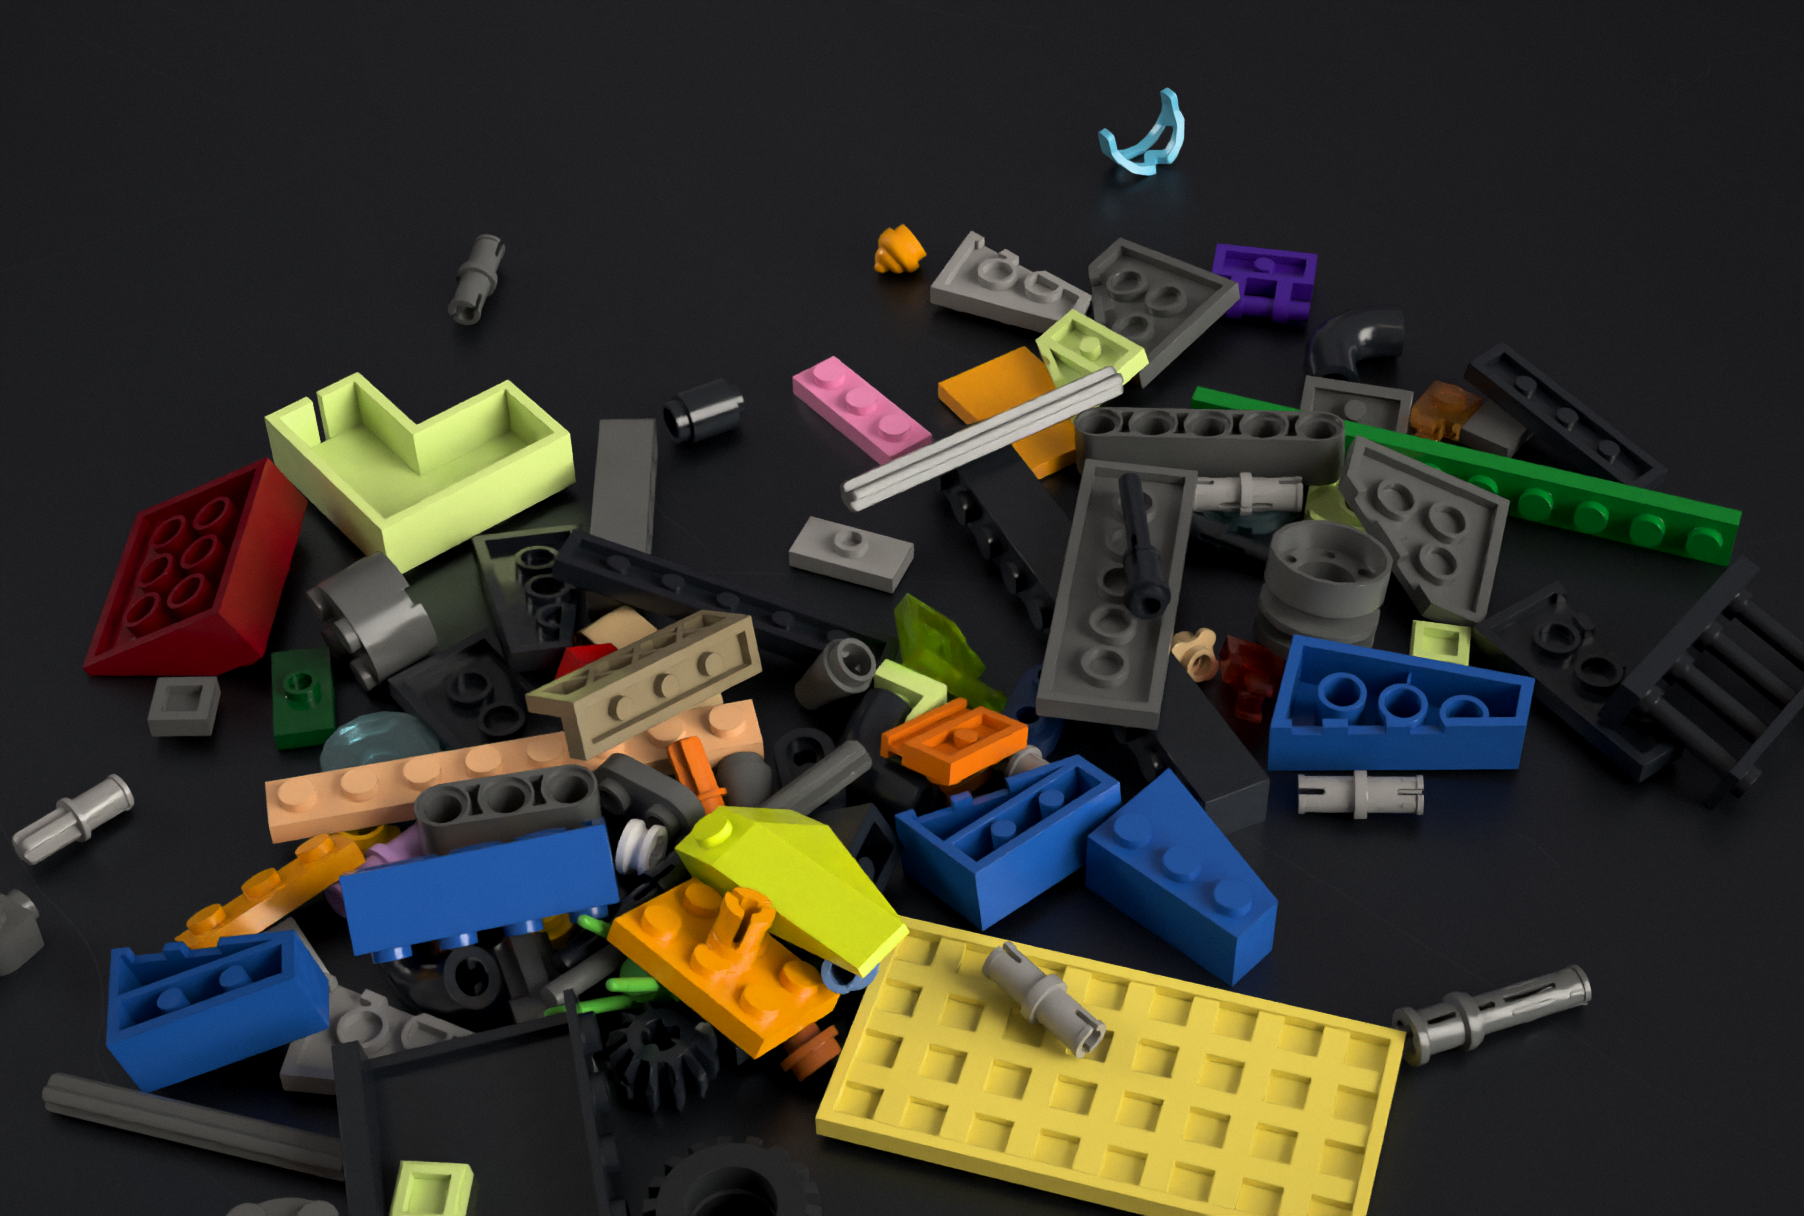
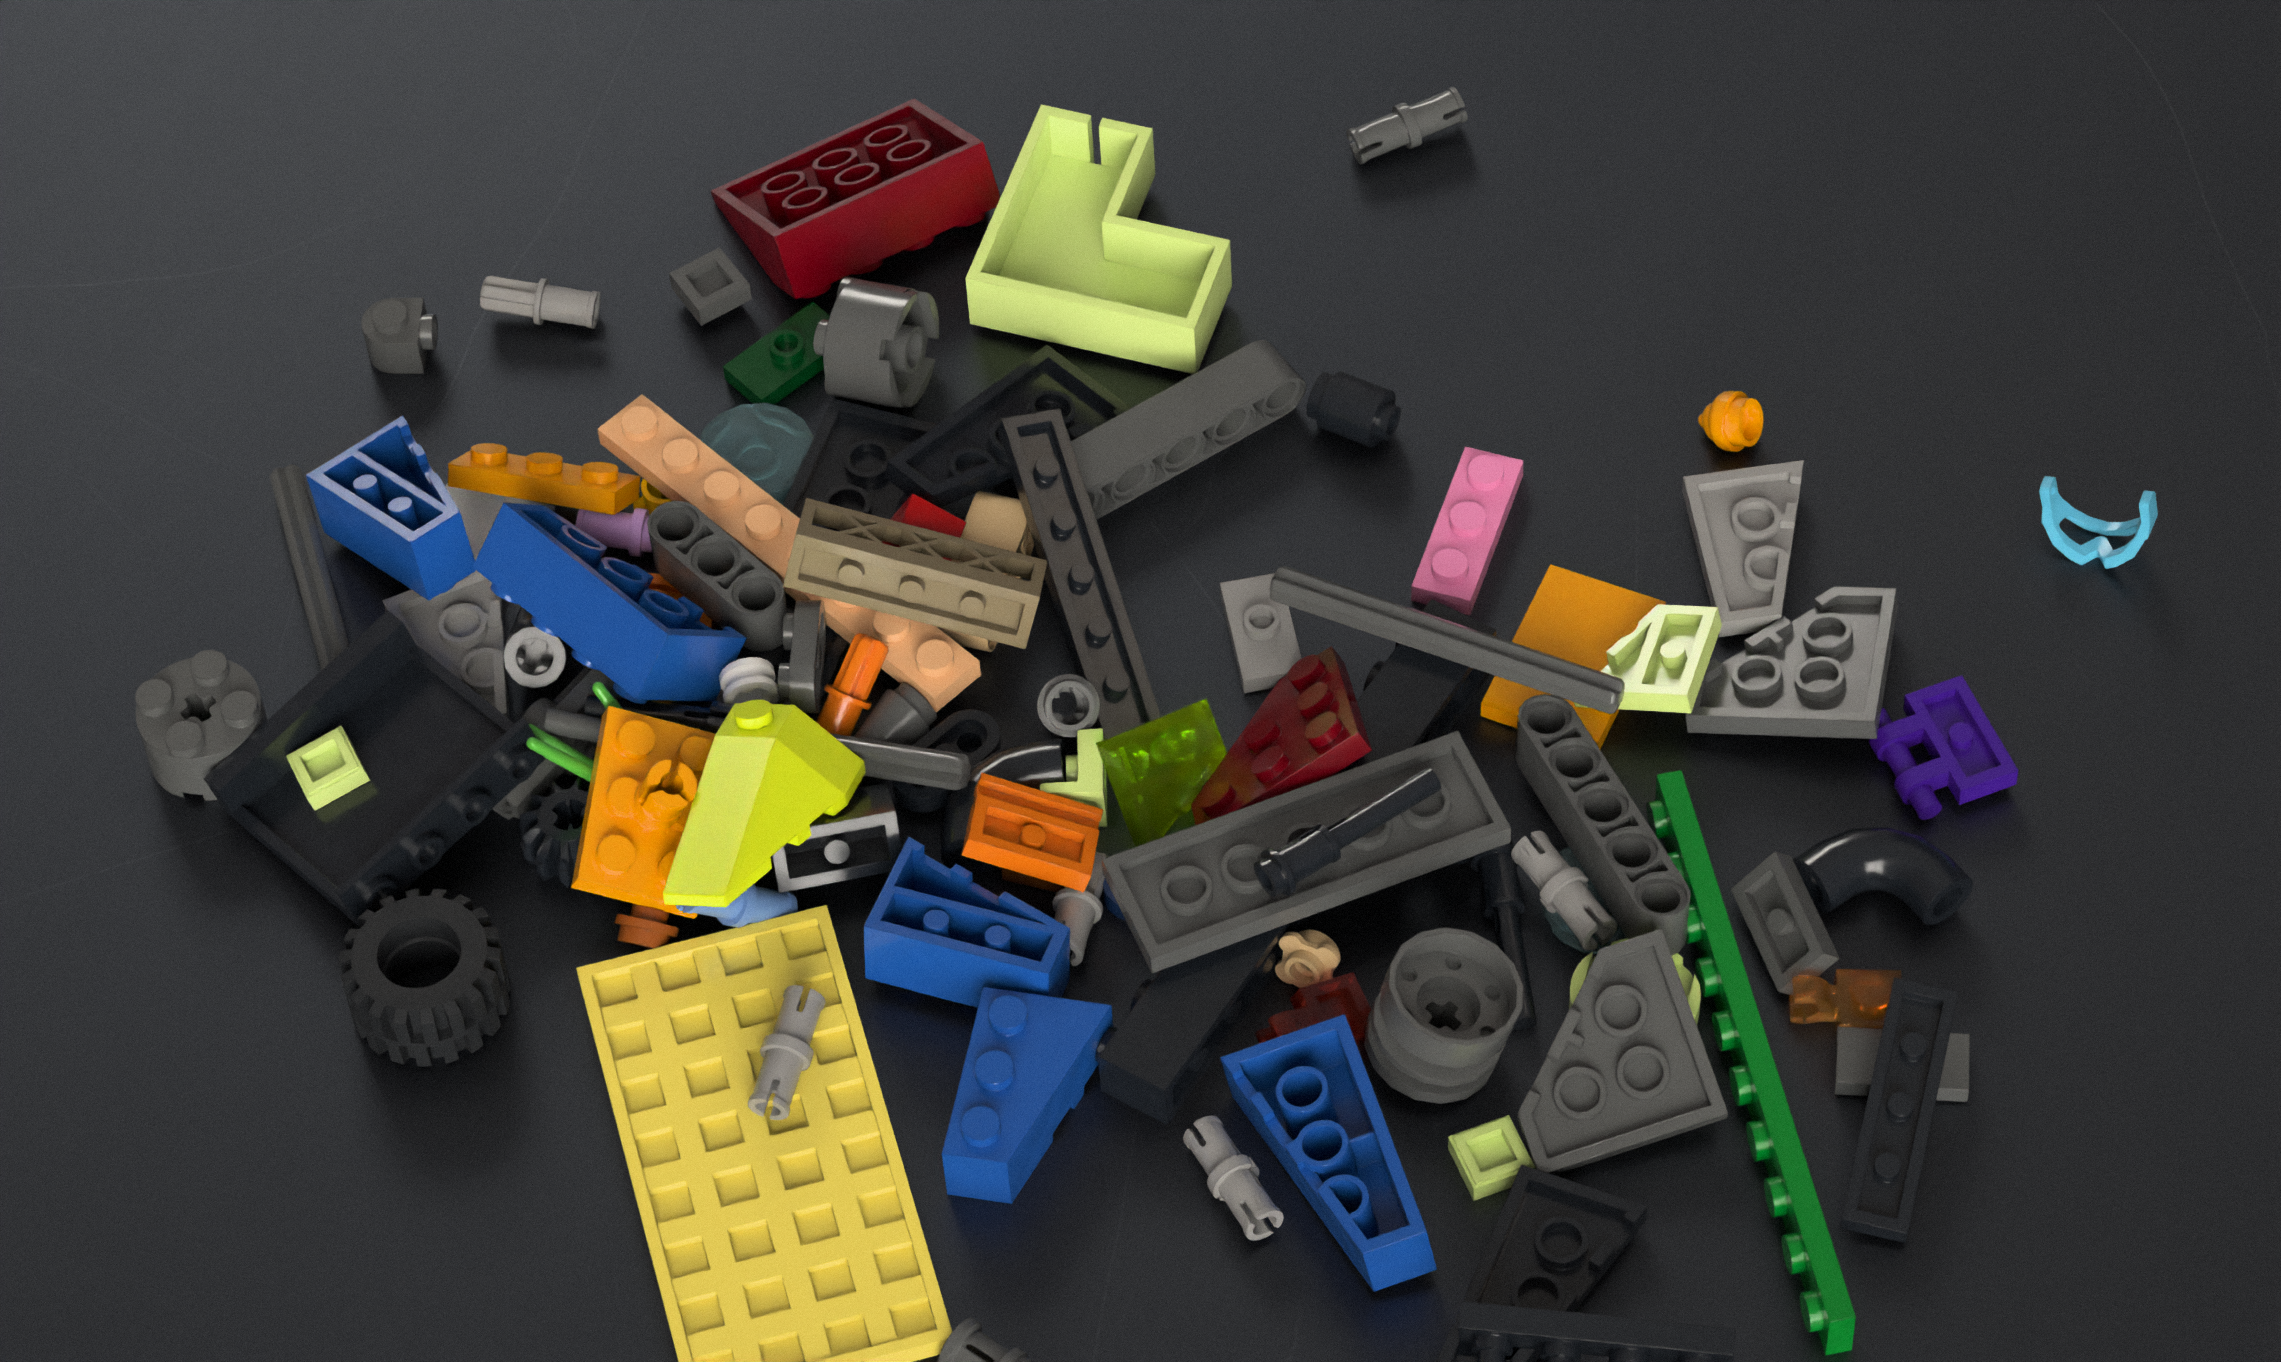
camera: 60 degrees right, 10 degrees up
none -> dark red plate [1191,646,1372,825]

